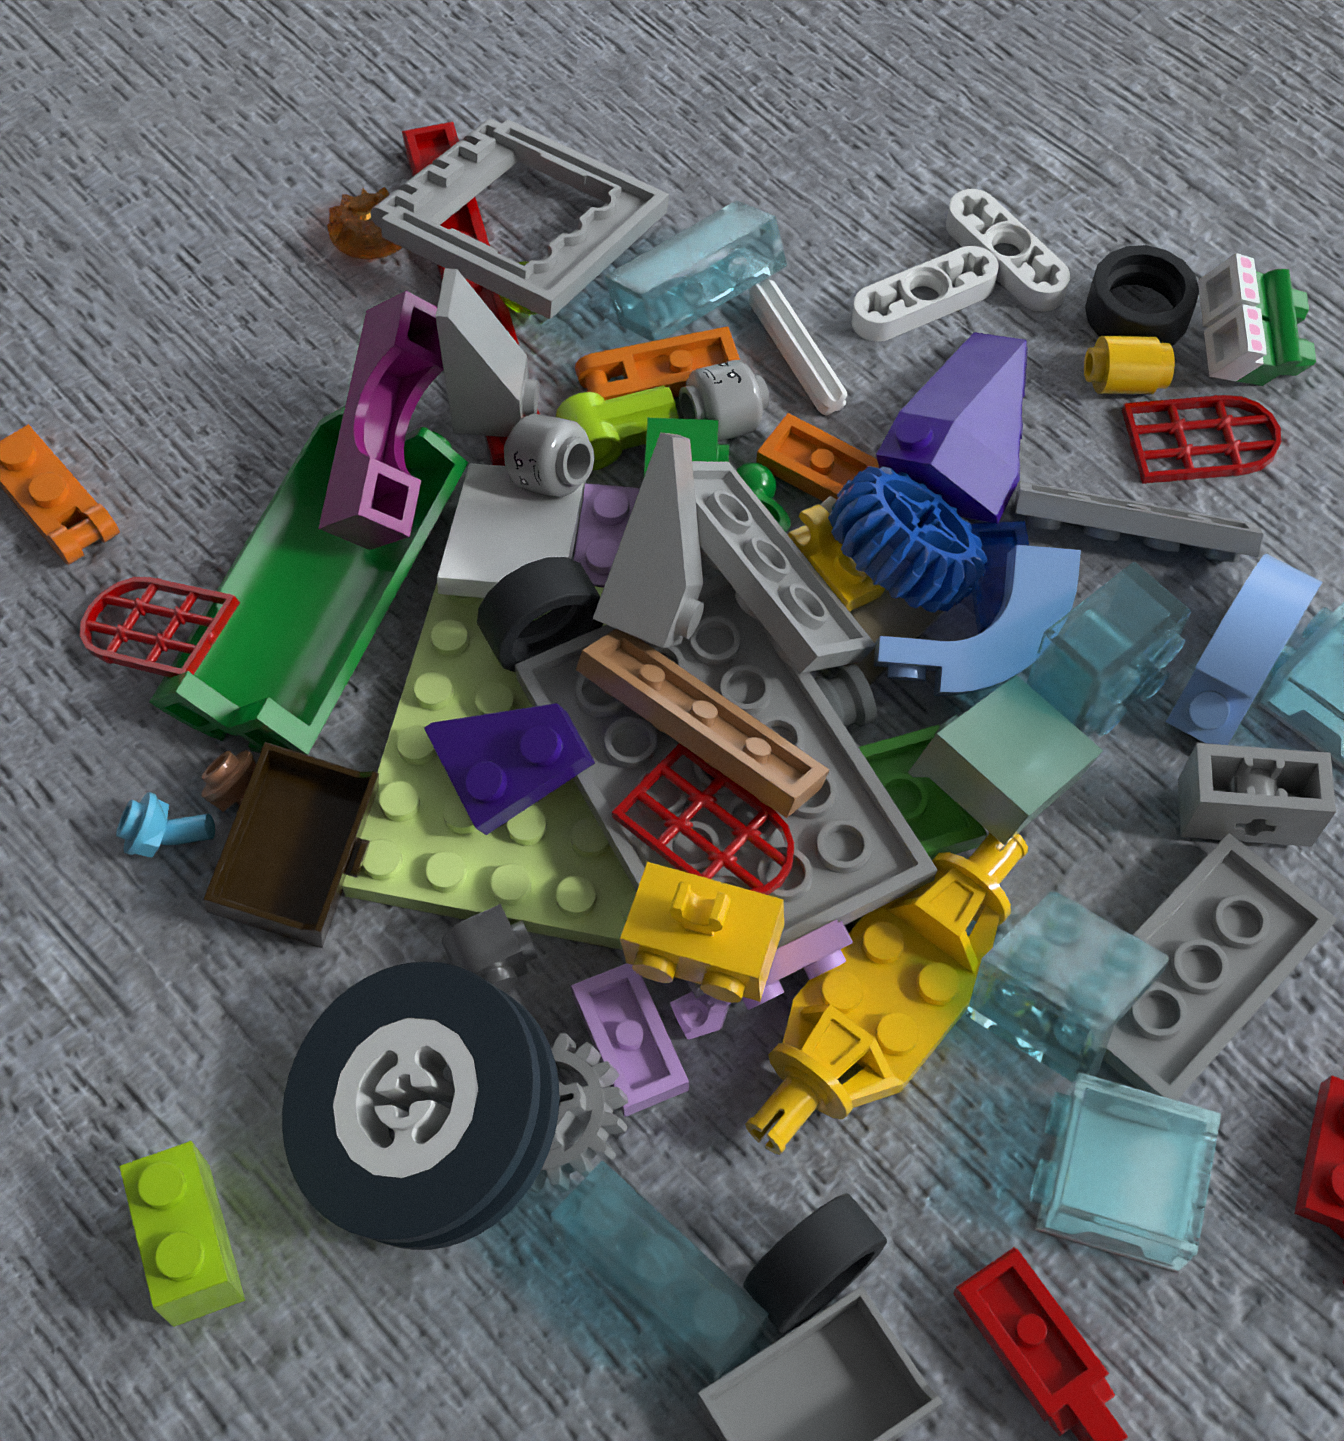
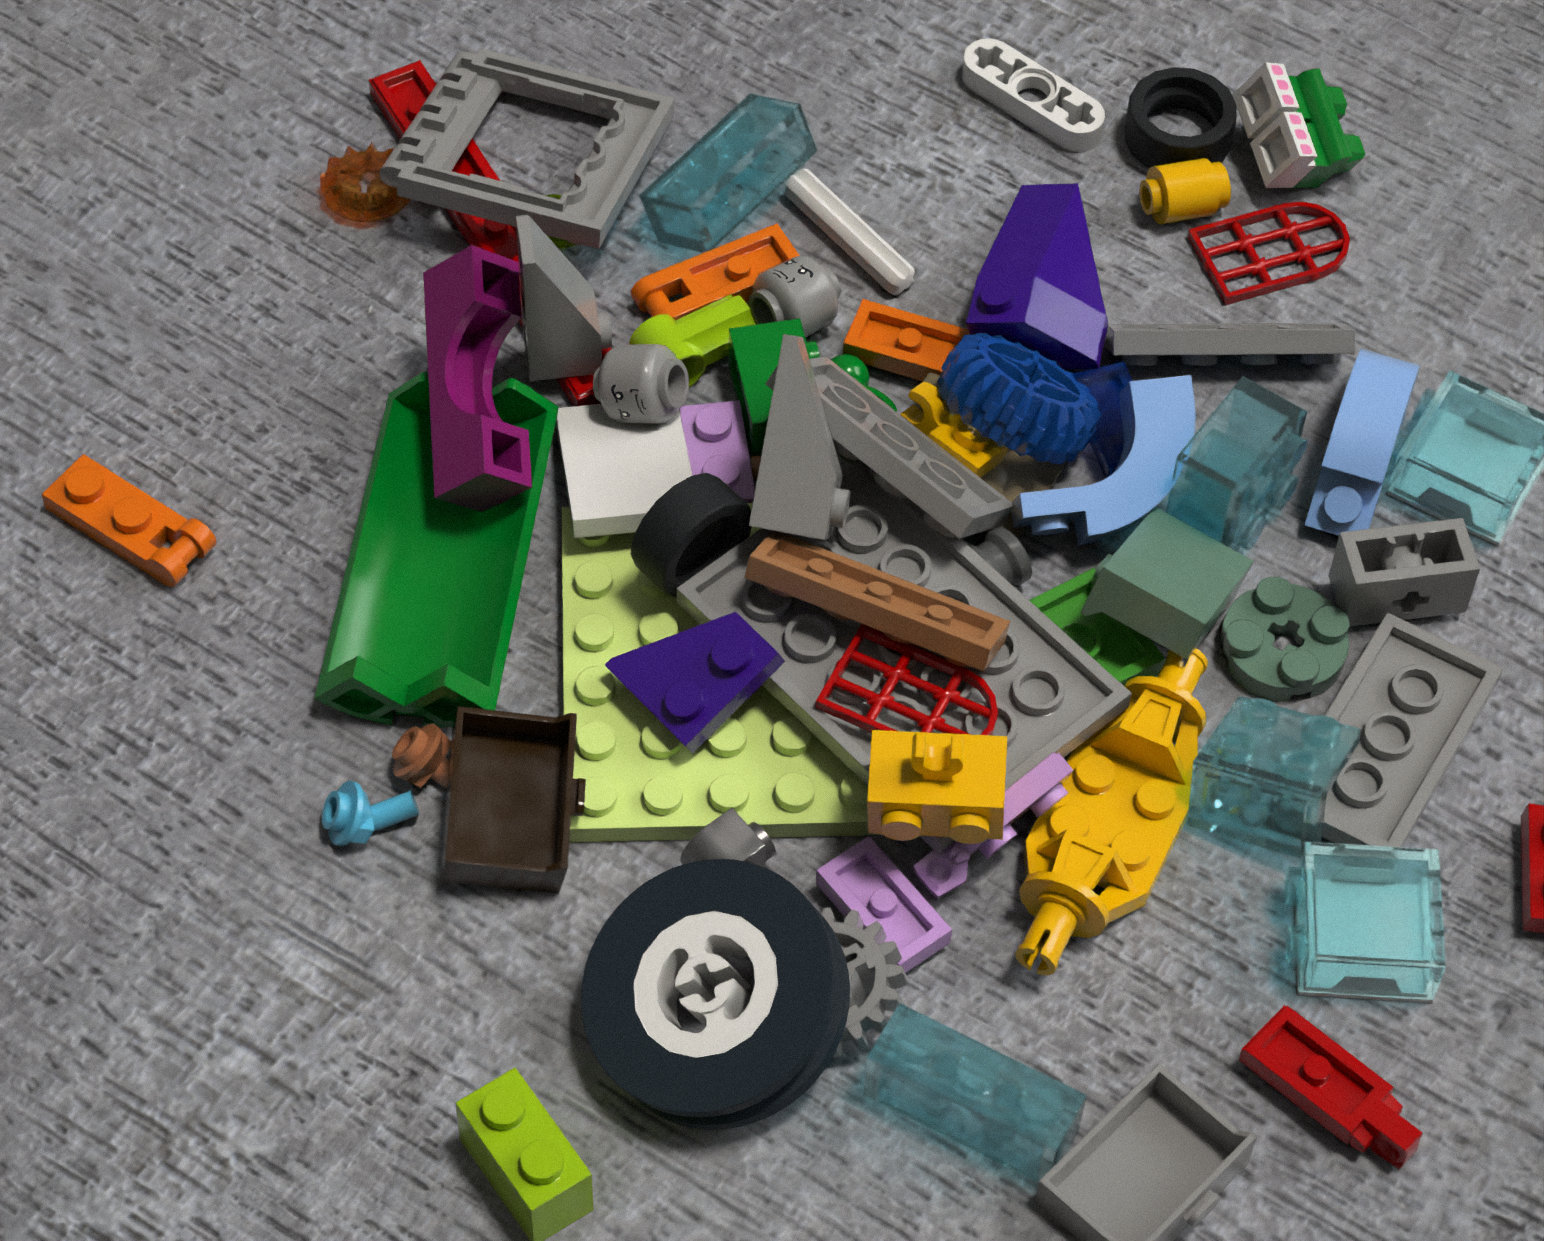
camera: 15 degrees left, 5 degrees down
red window [80,577,240,678] -> none
black tyre [743,1193,887,1333] -> none
white beam [851,246,999,342] -> none
none -> sand green plate [1220,577,1350,701]

